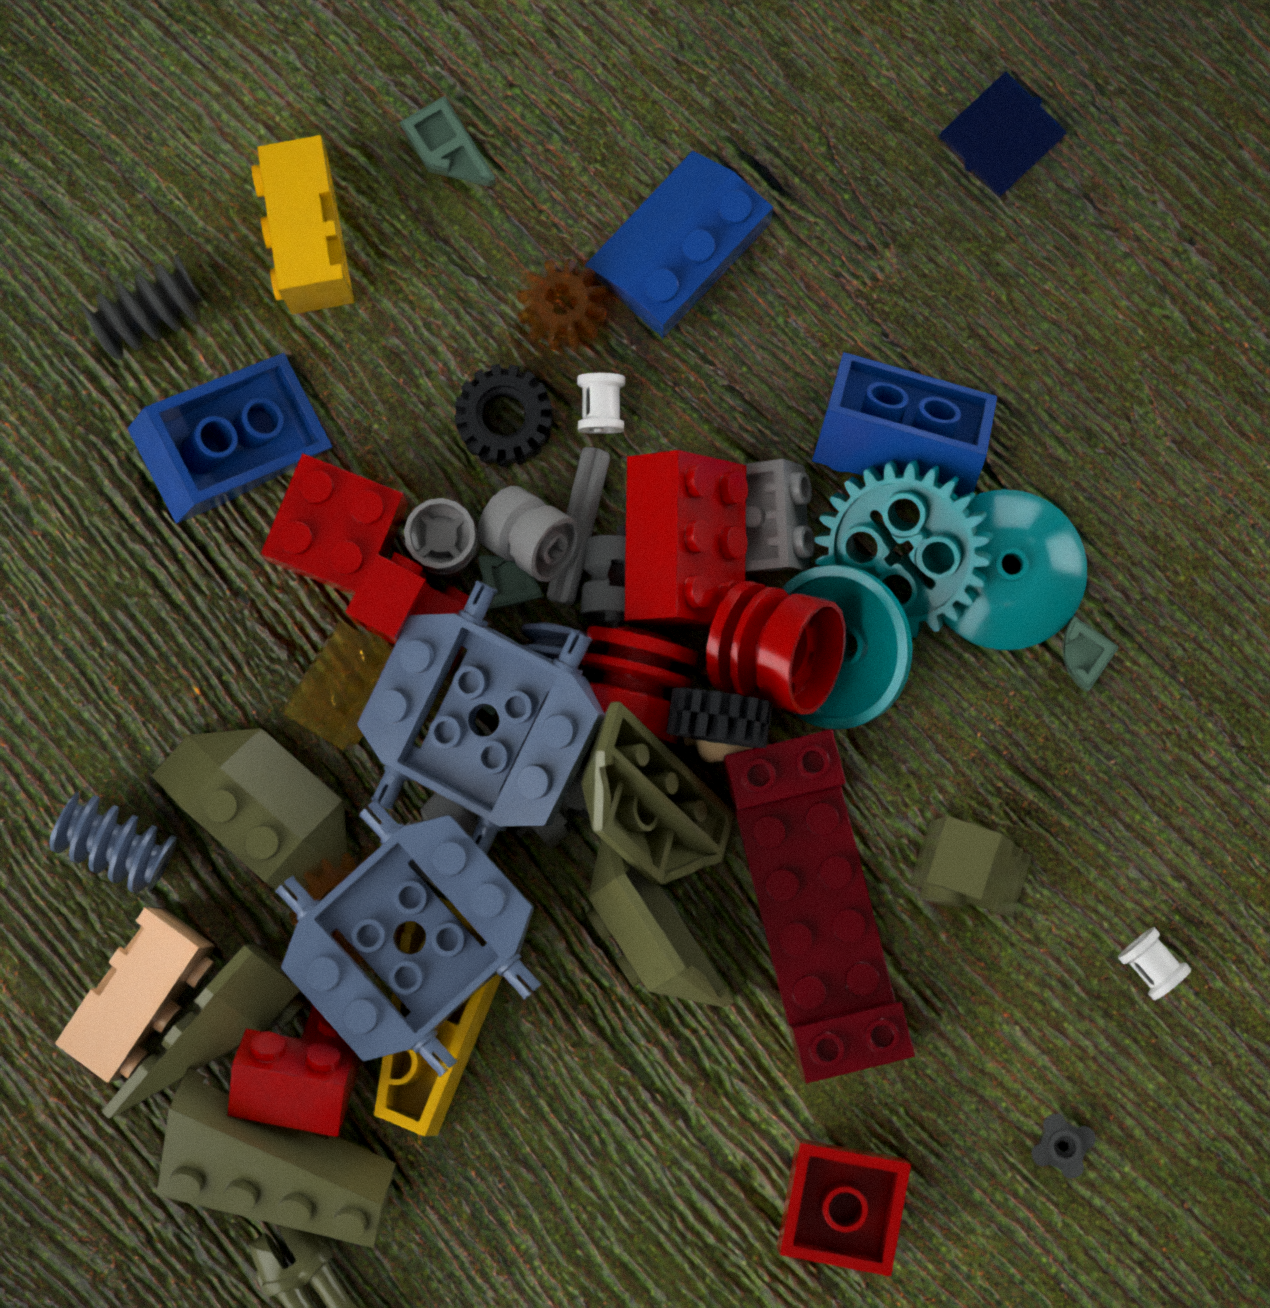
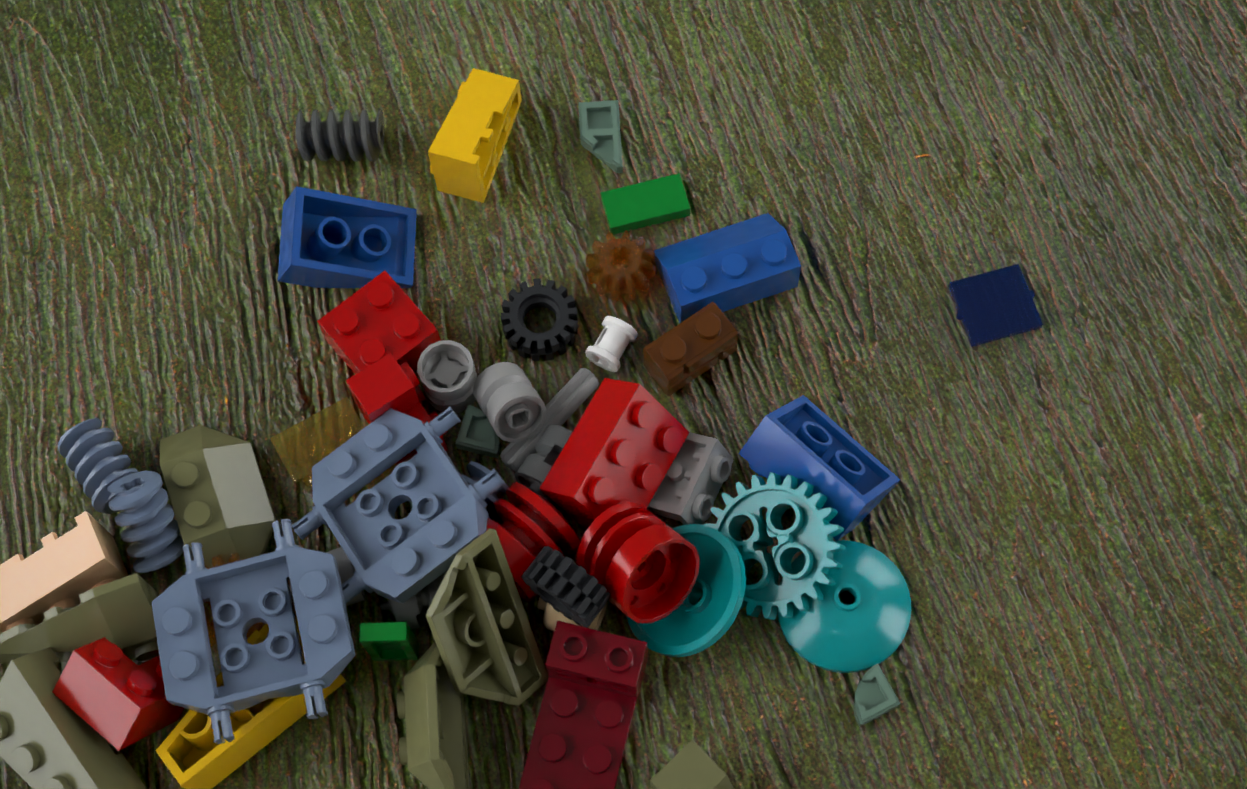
camera: 30 degrees right, 15 degrees down
none -> sand blue piece [108,471,184,573]
none -> green tile [359,622,419,661]
none -> green tile [600,173,690,235]
none -> reddish brown brick [643,302,739,397]

